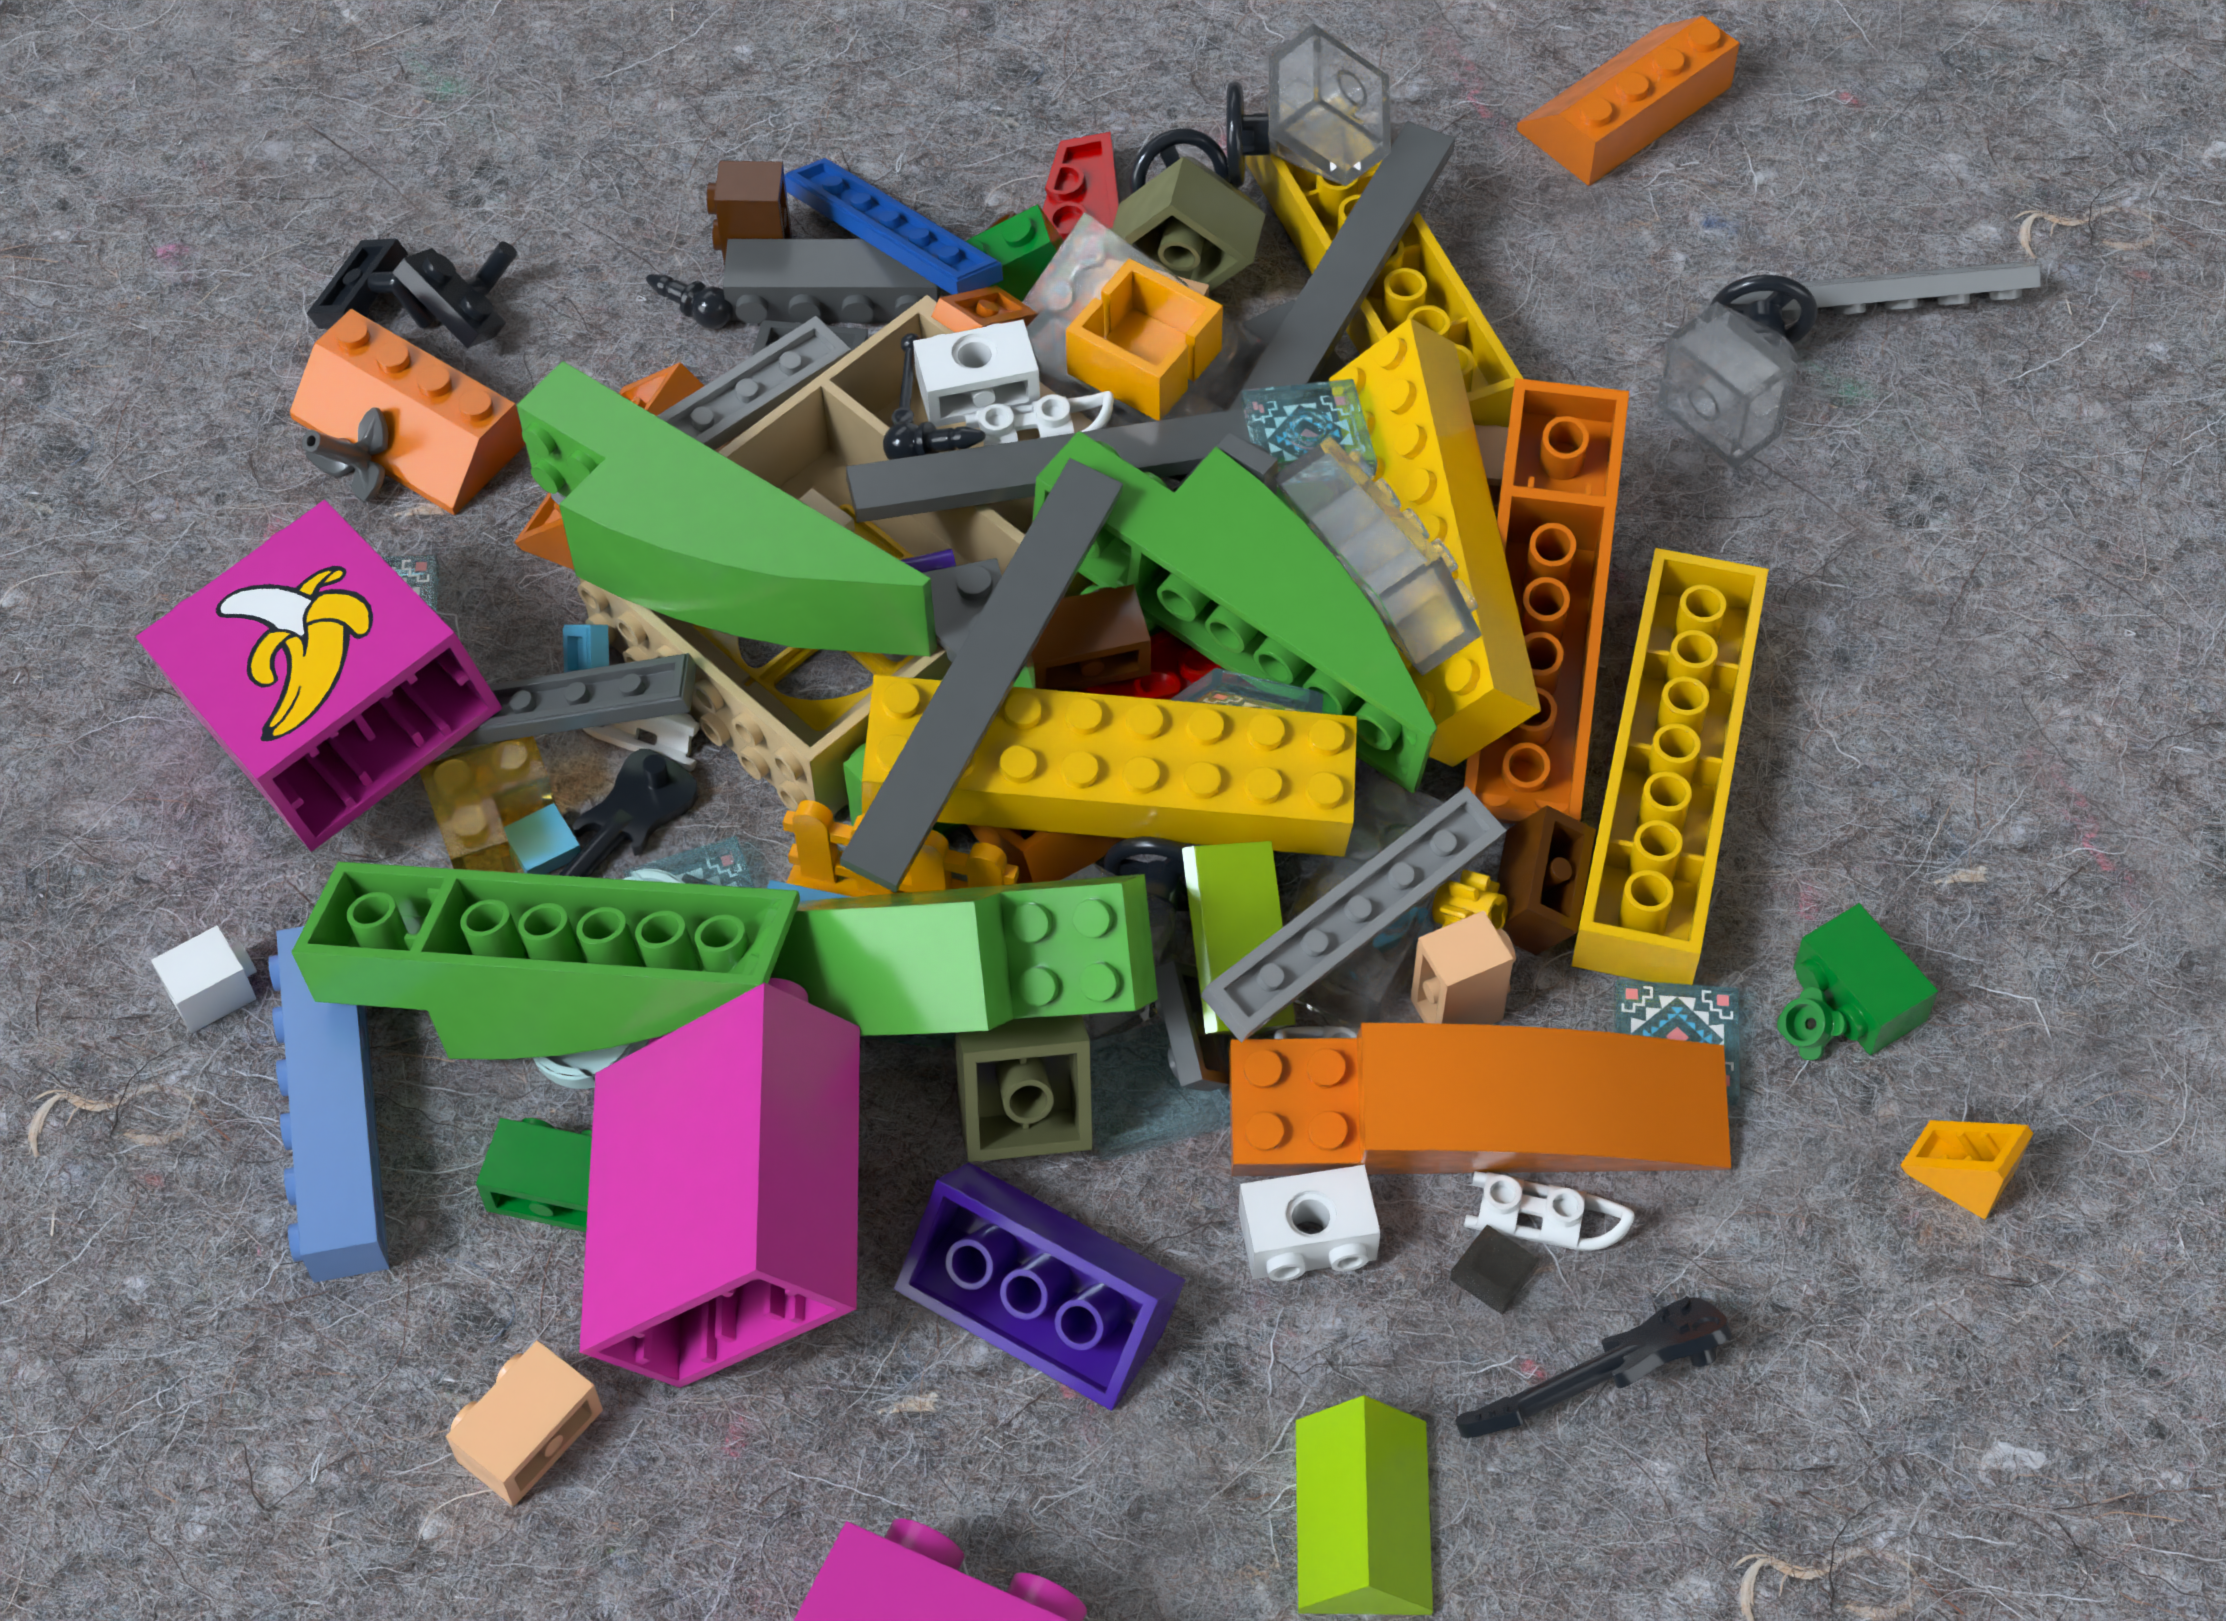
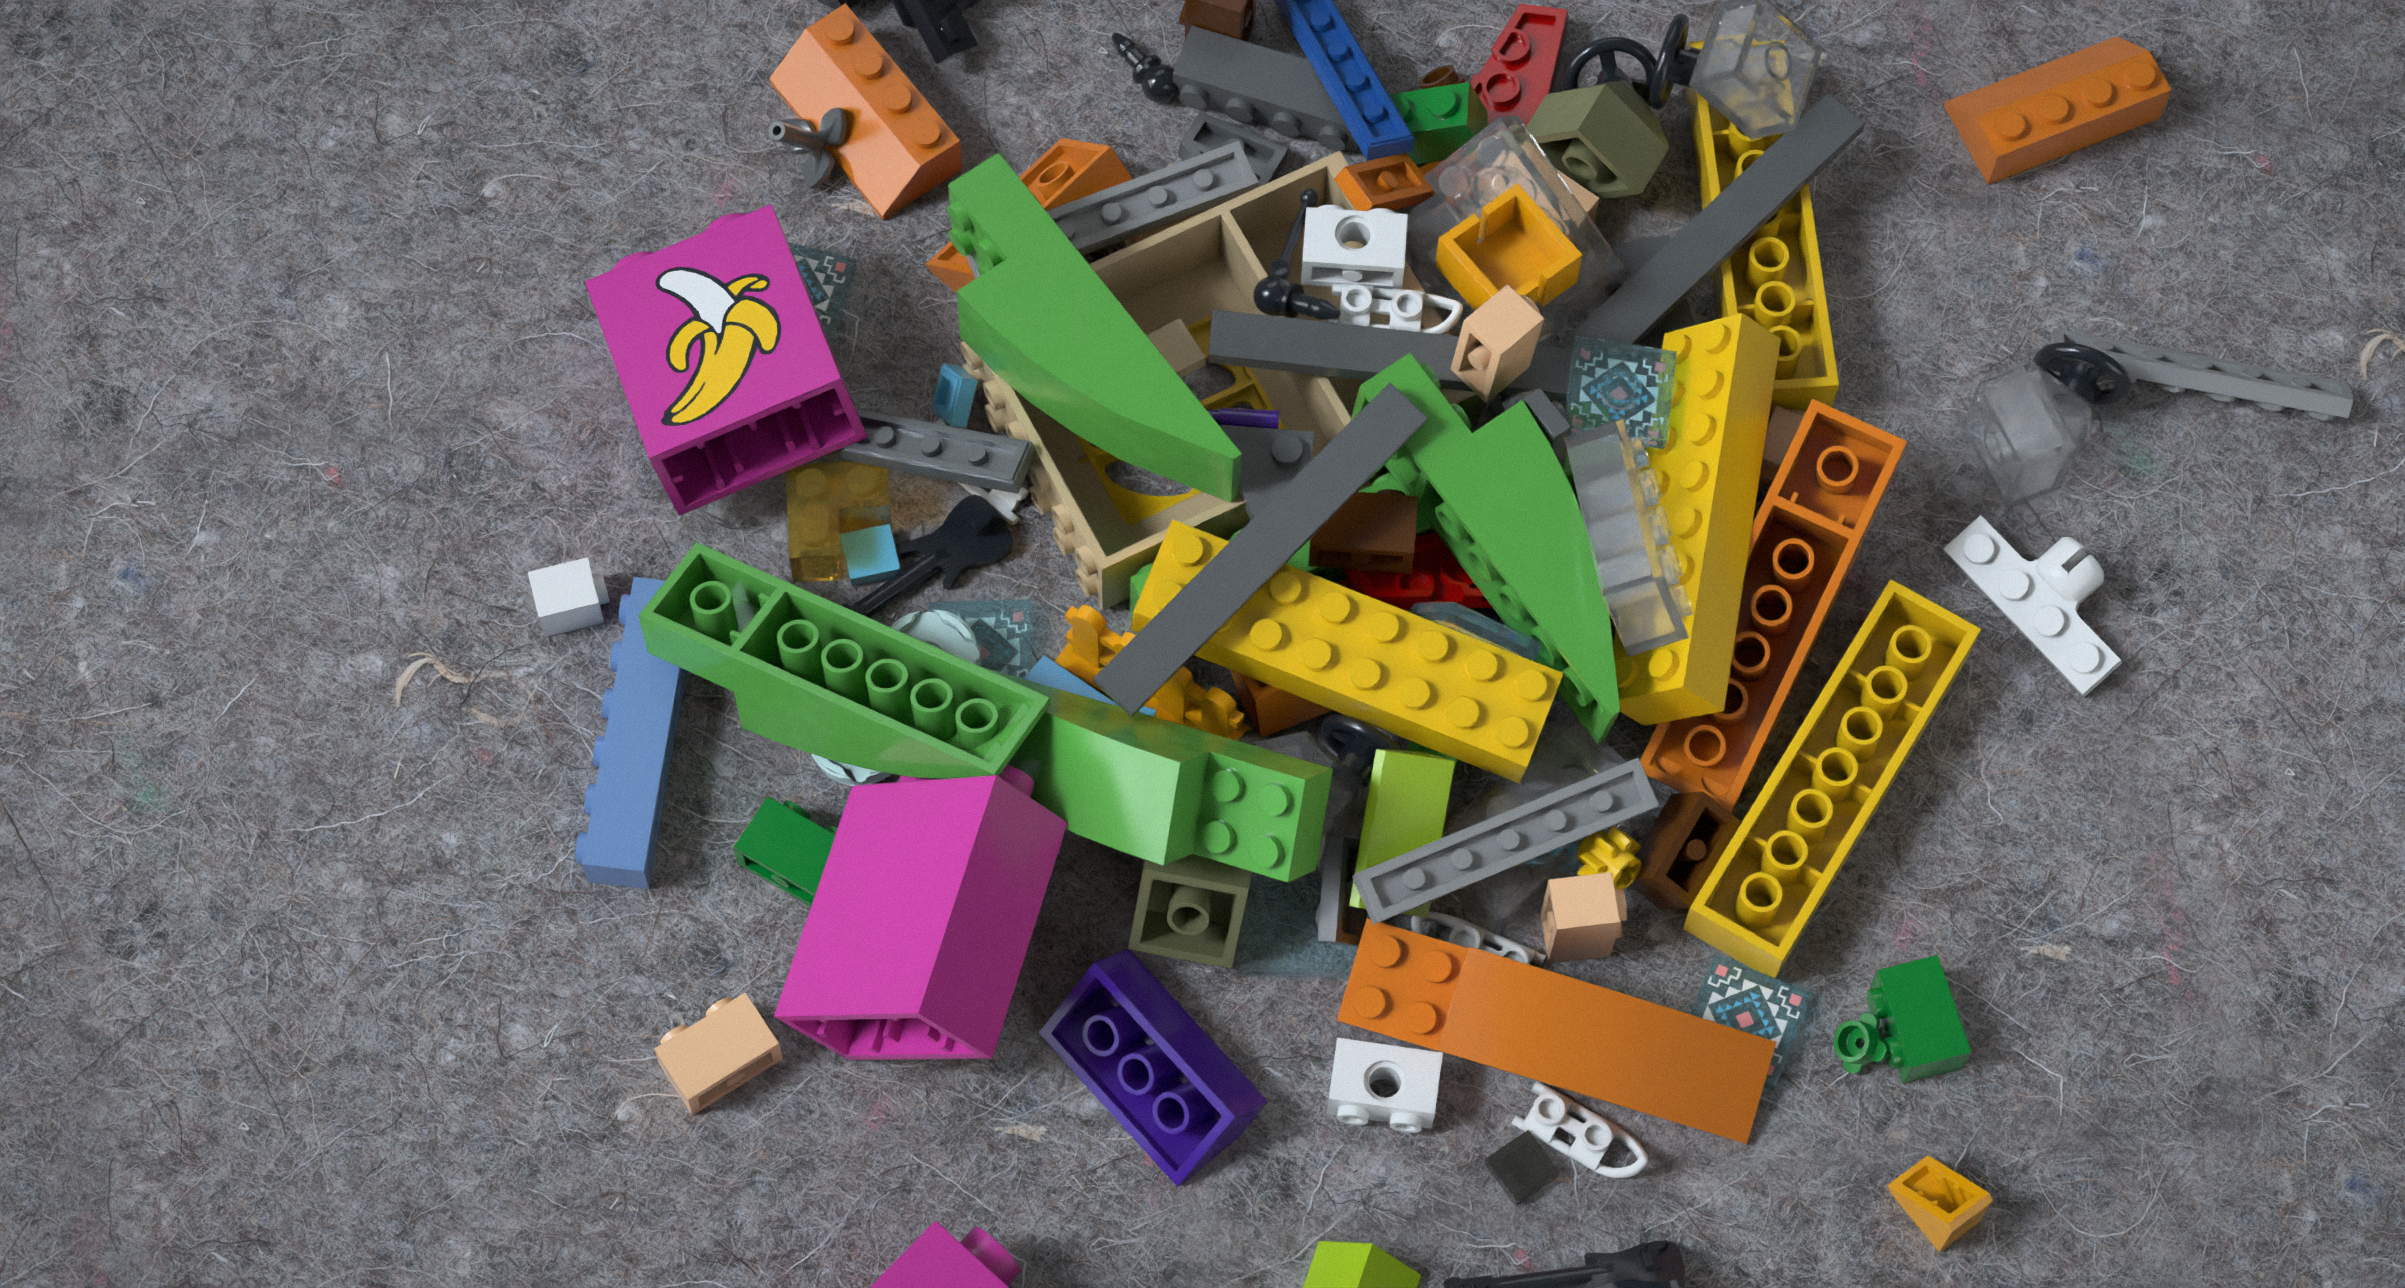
camera: 15 degrees right, 10 degrees up
none -> light nougat brick [1451,284,1544,403]
none -> white plate [1943,515,2122,698]

